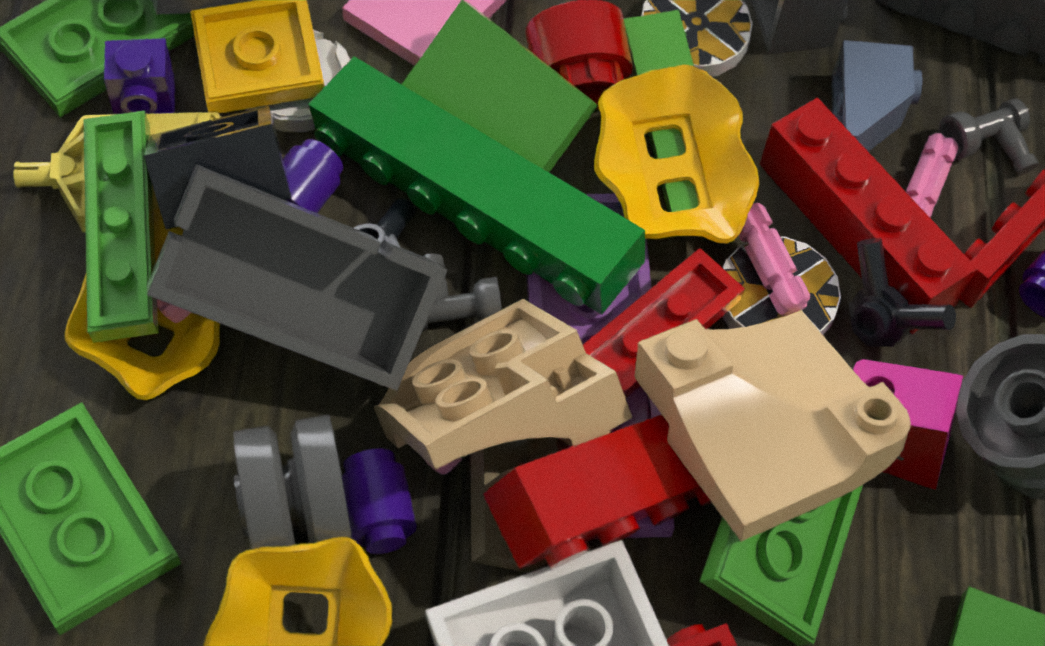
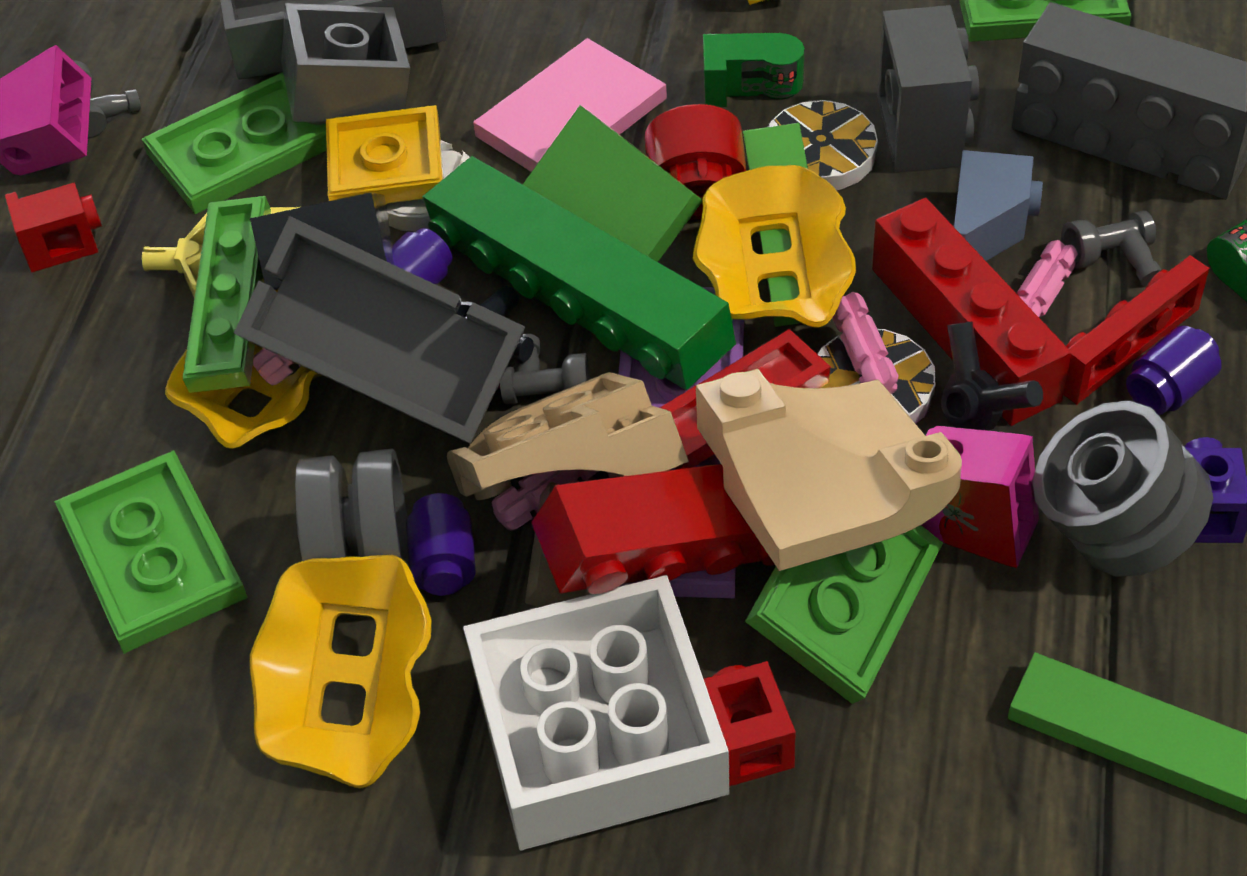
camera: 15 degrees right, 10 degrees down
dark purple brick [104,38,175,115] -> none

